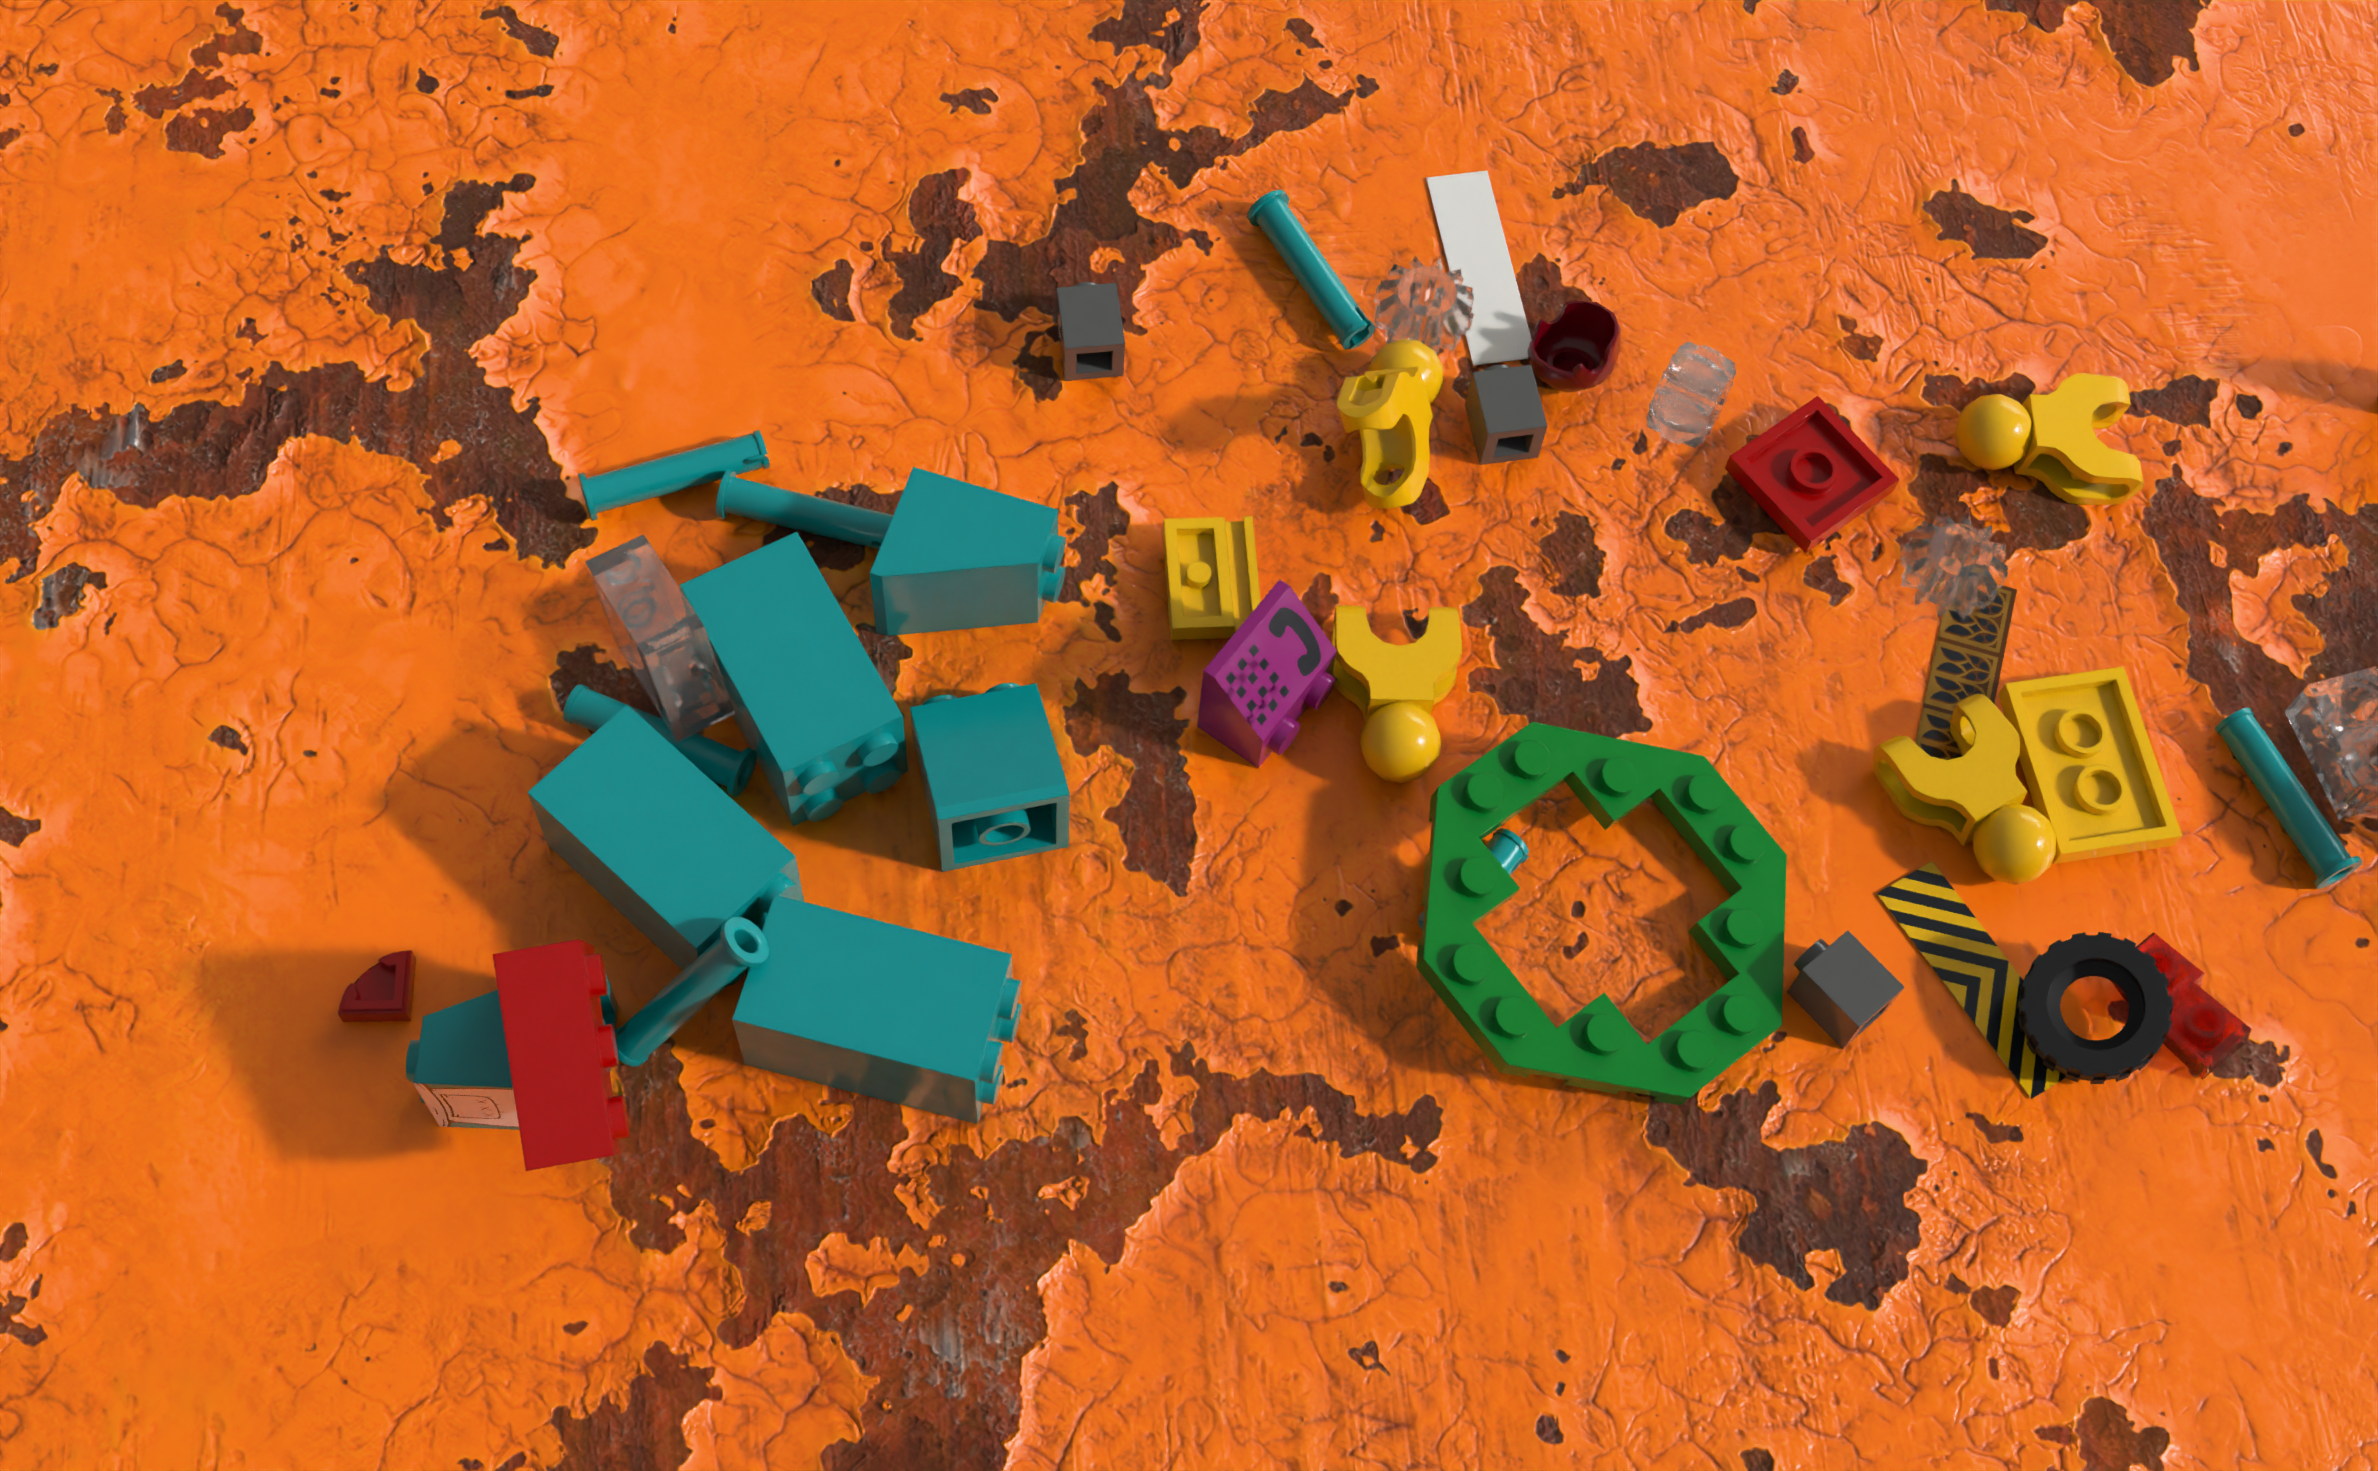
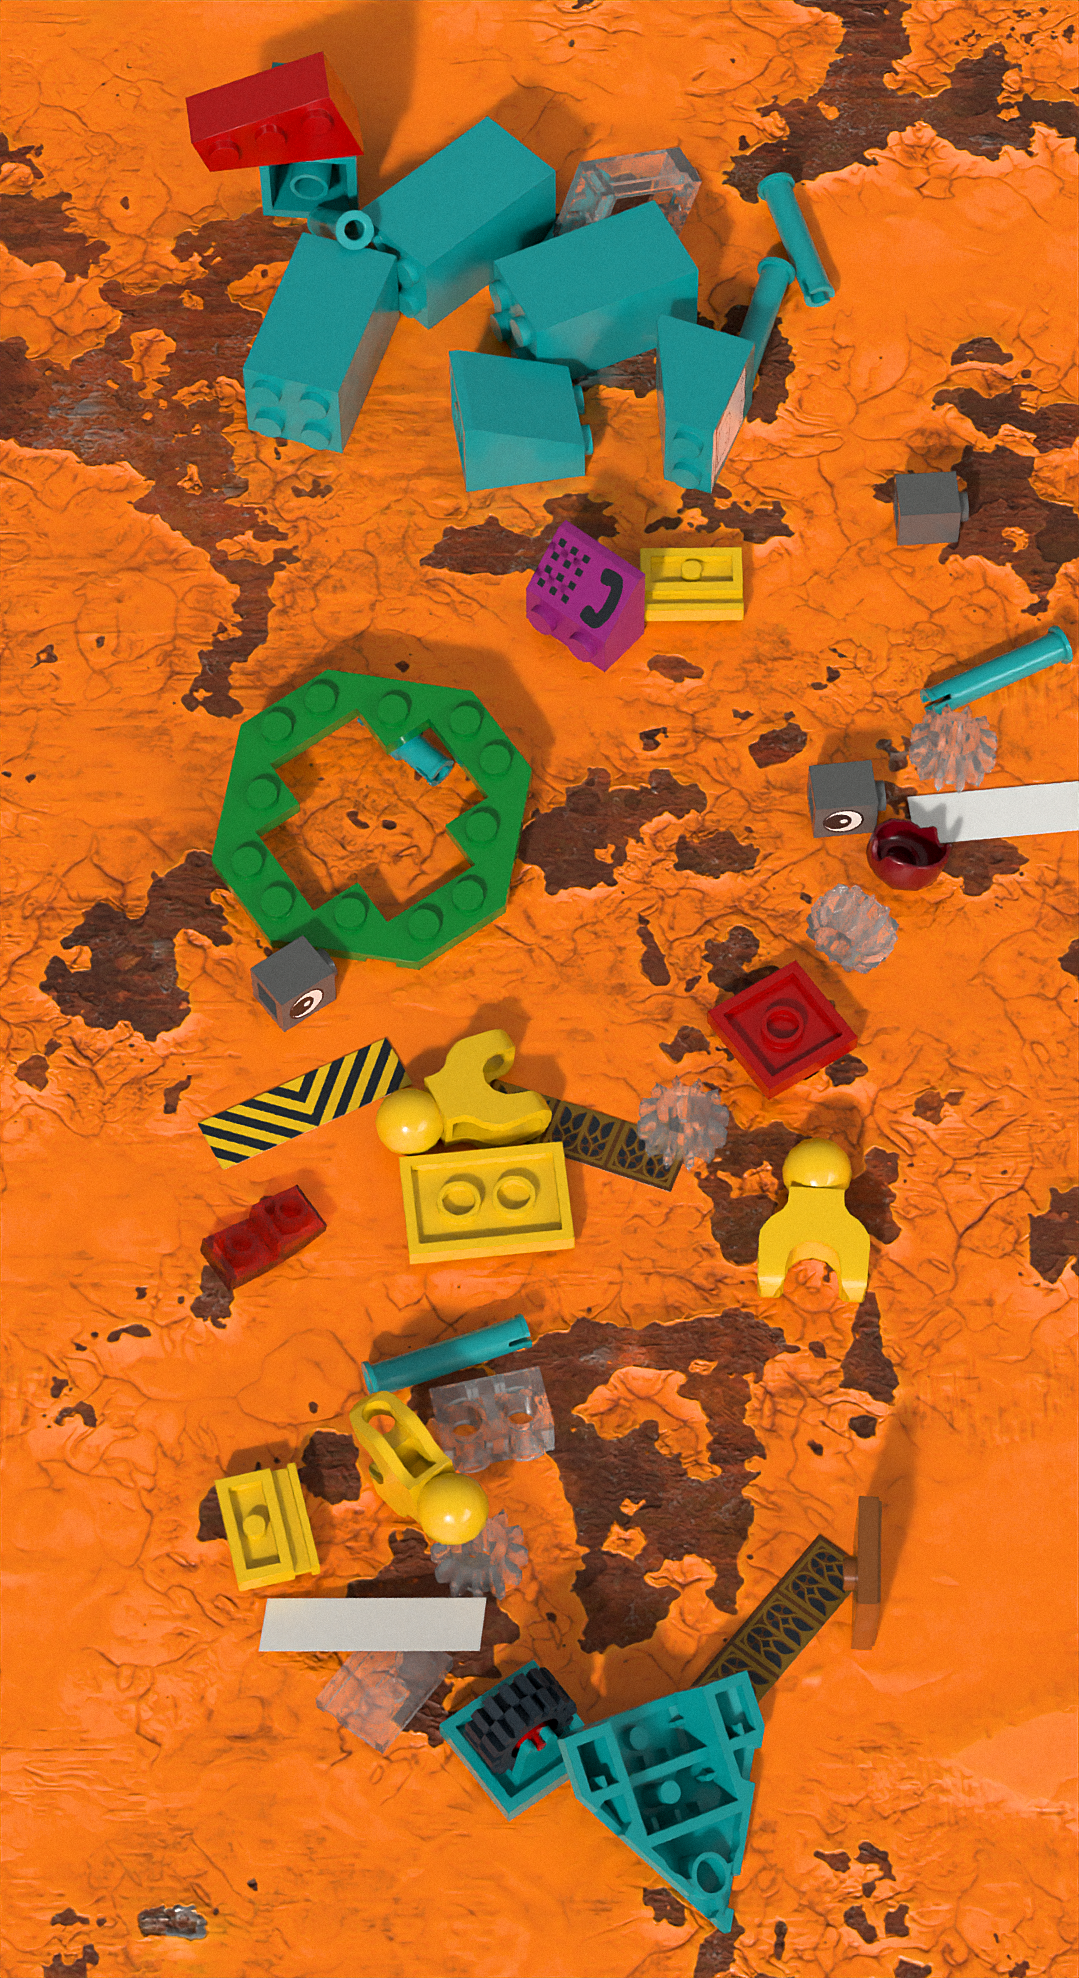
camera: 100 degrees right, 5 degrees down
red tile [338,950,416,1022] -> none
yellow piece [1331,605,1462,783] -> none
yellow piece [1337,339,1443,509] -> none
black tyre [2018,932,2173,1084] -> none

